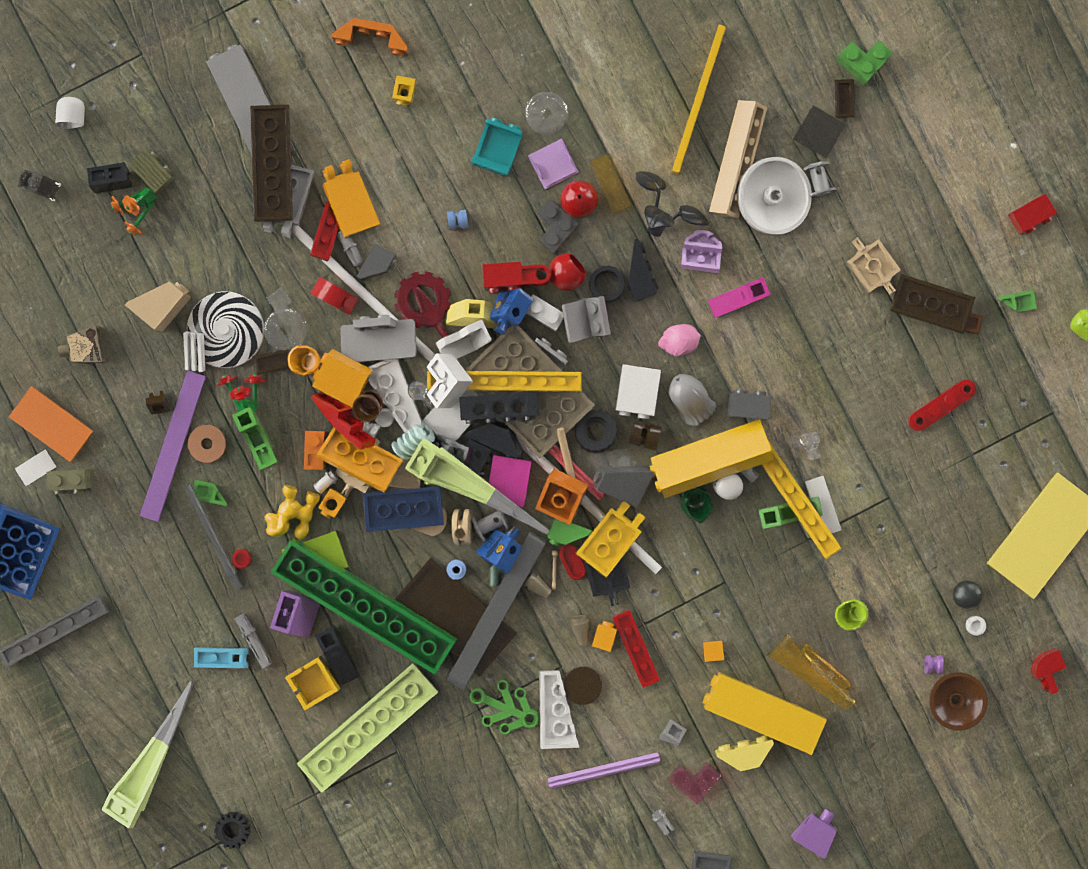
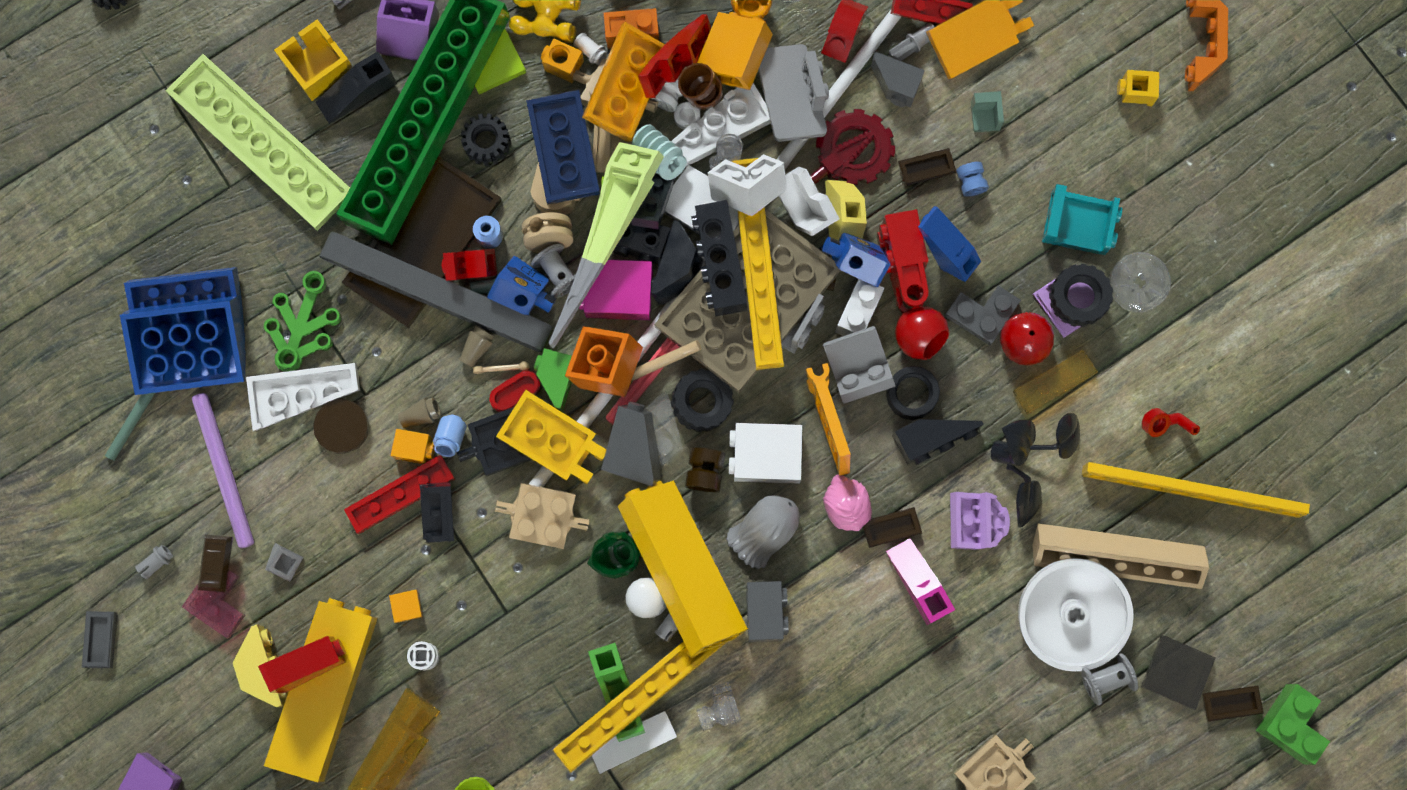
camera: 85 degrees right, 10 degrees down
none -> sand green bar [105,393,155,461]
none -> blue slope [120,267,246,395]
none -> dark brown tile [197,535,233,593]
none -> red slope [258,636,346,693]
none -> white wheel [407,641,440,671]
none -> black hinge [420,482,454,542]
none -> light blue brick [433,415,467,457]
none -> red brick [442,249,497,281]
none -> black tyre [461,114,511,166]
none -> tan plate [495,483,589,549]
none -> light orange tile [806,363,851,476]
none -> dark brown tile [863,507,922,548]
none -> dark brown tile [898,148,957,187]
none -> blue slope [918,206,981,282]
none -> sand green panel [970,91,1004,132]
none -> black tyre [1049,264,1113,327]
none -> red plate [1141,408,1200,437]

